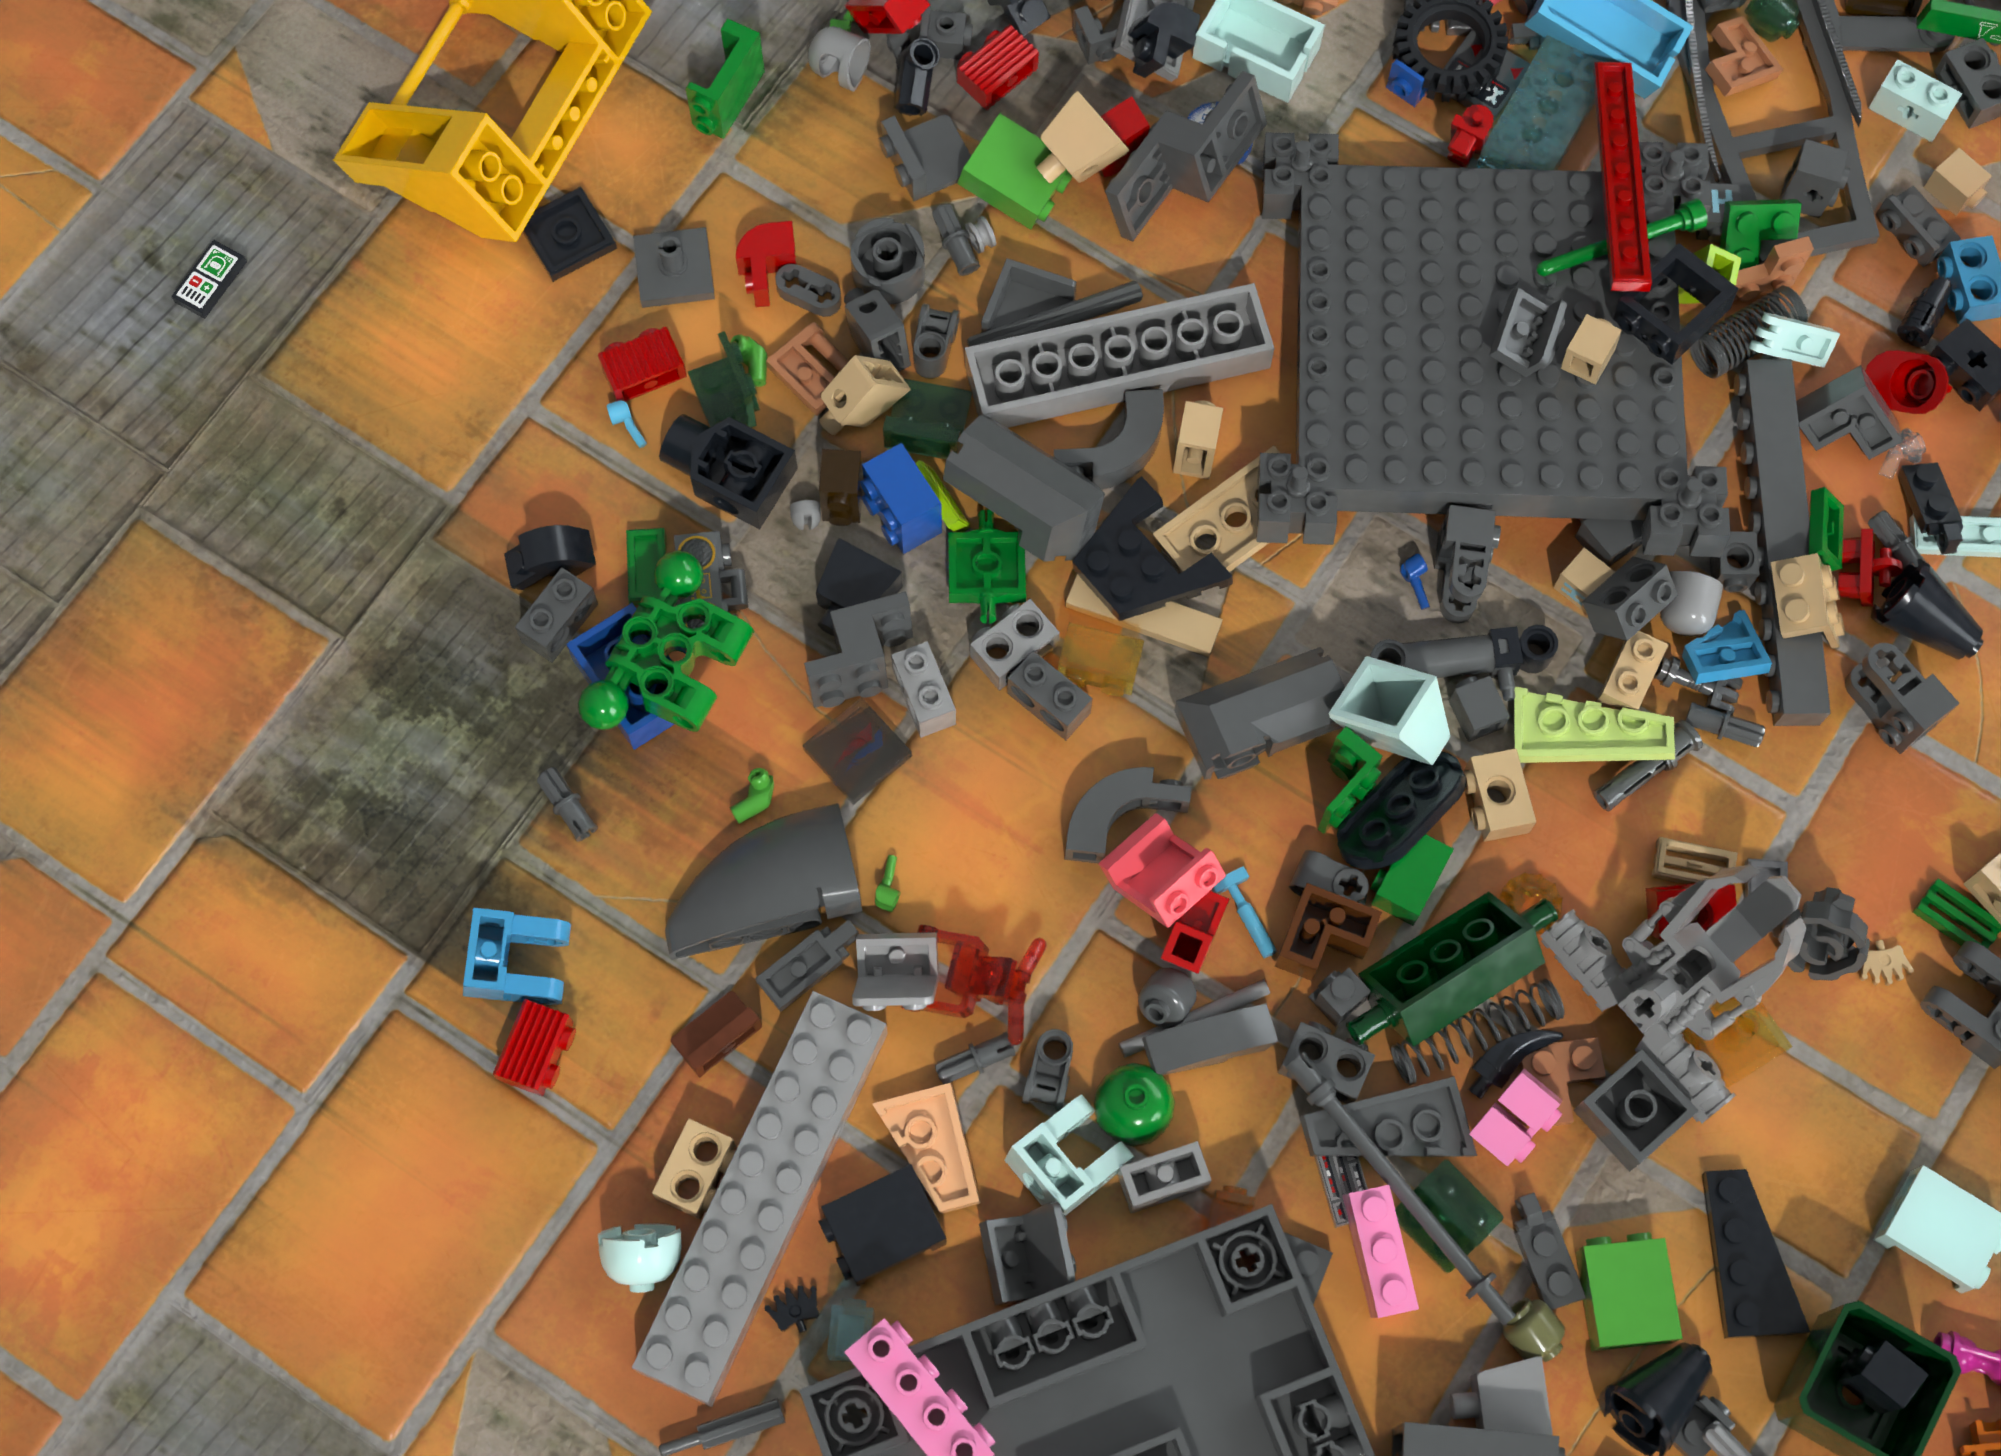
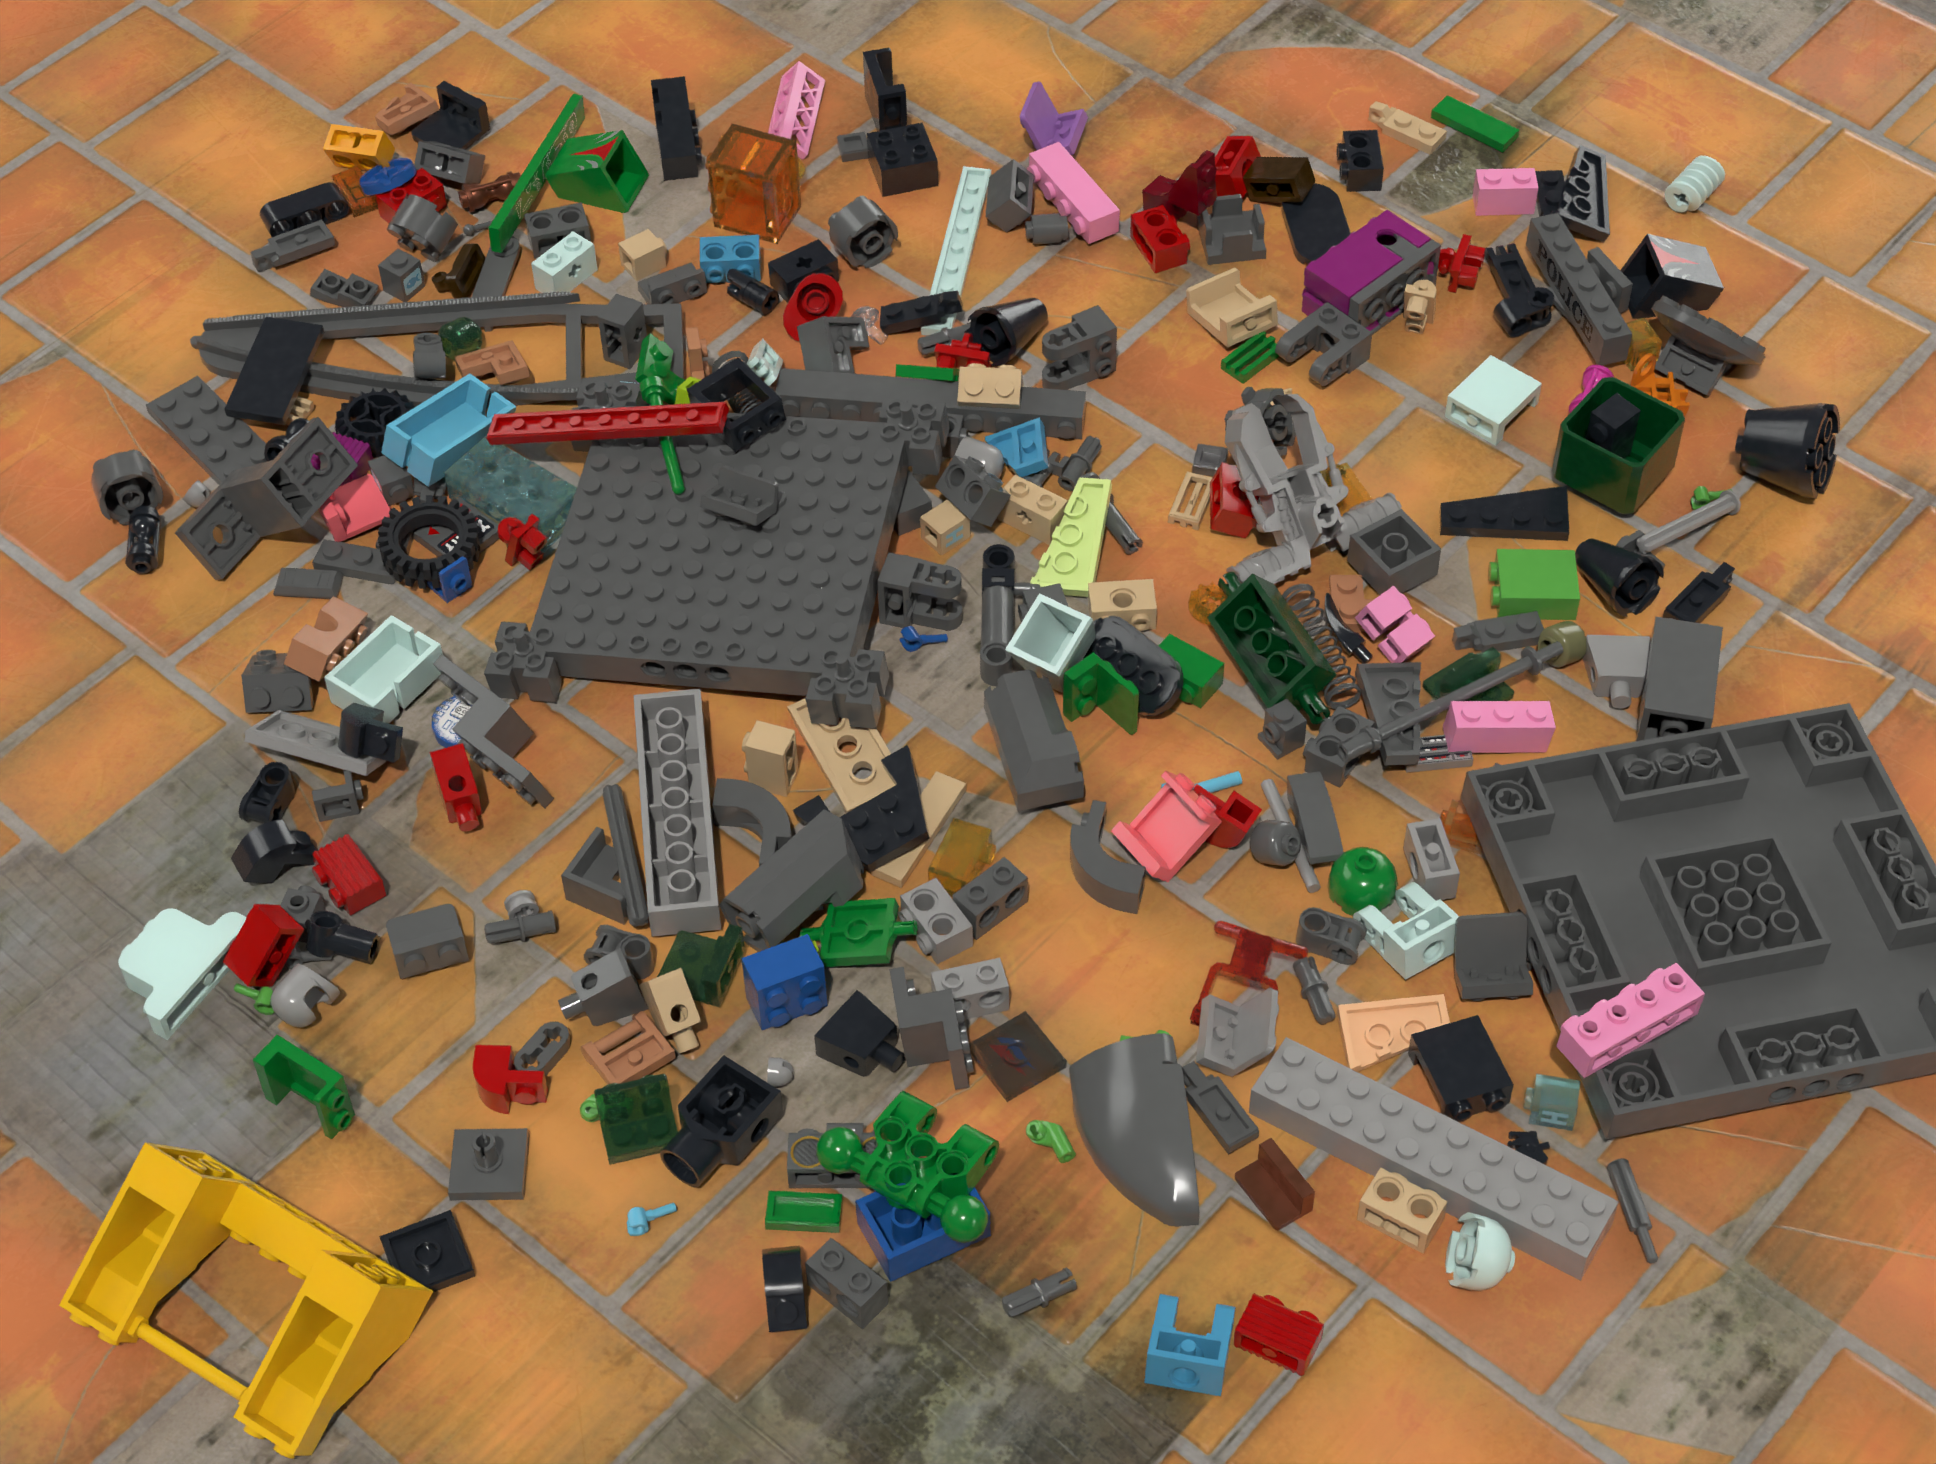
camera: 80 degrees left, 20 degrees down
red brick [598,327,687,402] -> none
dark brown brick [819,449,863,526] -> none
dark grey brick [850,218,925,305] -> none
bright green brick [957,113,1073,230] -> none
tan torso [1036,91,1129,184] -> none
reddish brown brick [1274,883,1382,981] -> none
dark grey piece [1289,850,1369,905] -> none
tan brick [1561,314,1622,385] -> none

